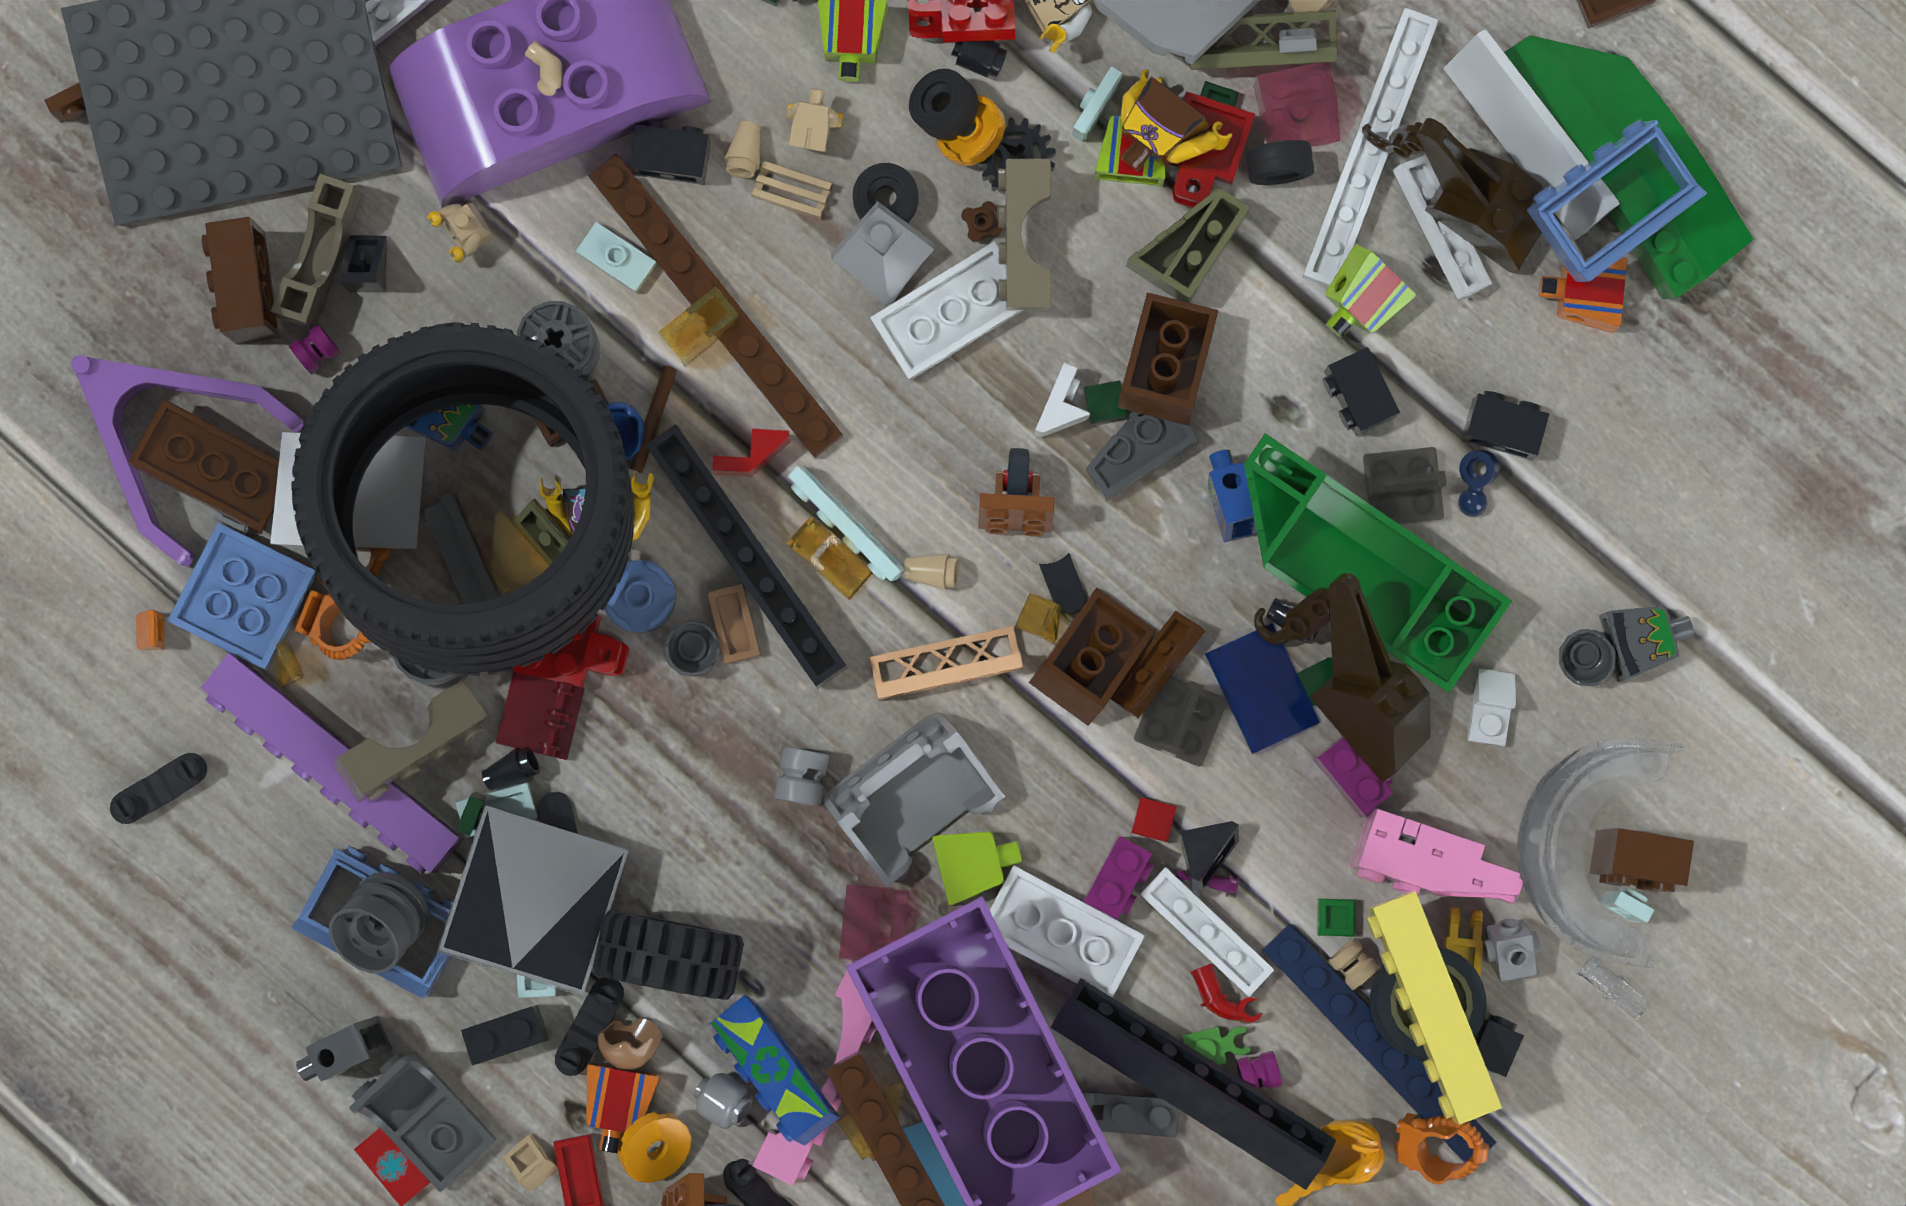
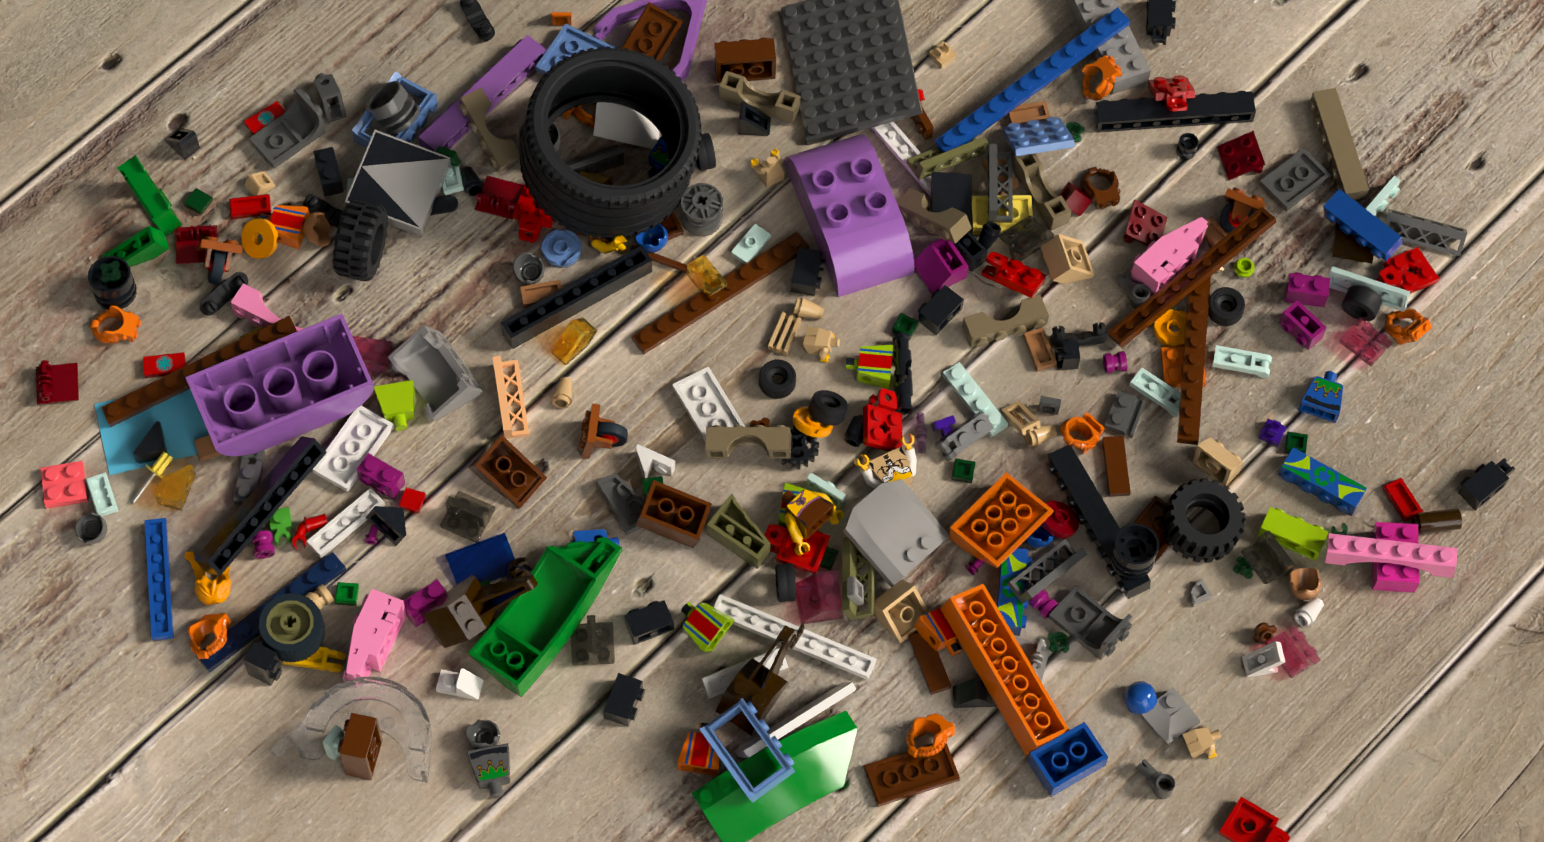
camera: 90 degrees right, 20 degrees down
clear yellow slope [276,642,304,688] -> none
magenta wheel [289,324,341,375] -> none
tan arm [525,41,563,96] -> none
light grey head [694,1073,752,1129] -> none
blue brick [710,995,840,1145] -> none
red slope [712,428,791,477] -> none
light grey wheel [774,747,829,807] -> none
light aqua plate [788,466,904,582] -> none
light grey plate [831,201,934,307] -> none
clear yellow slope [1015,593,1061,644] -> none
black piece [1039,553,1085,614] -> none
reddish brown tile [1110,610,1205,719] -> none
light yellow brick [1366,891,1502,1125] -> none
dark blue plate [1458,450,1499,517] -> none
light grey brick [1483,919,1540,982] -> none

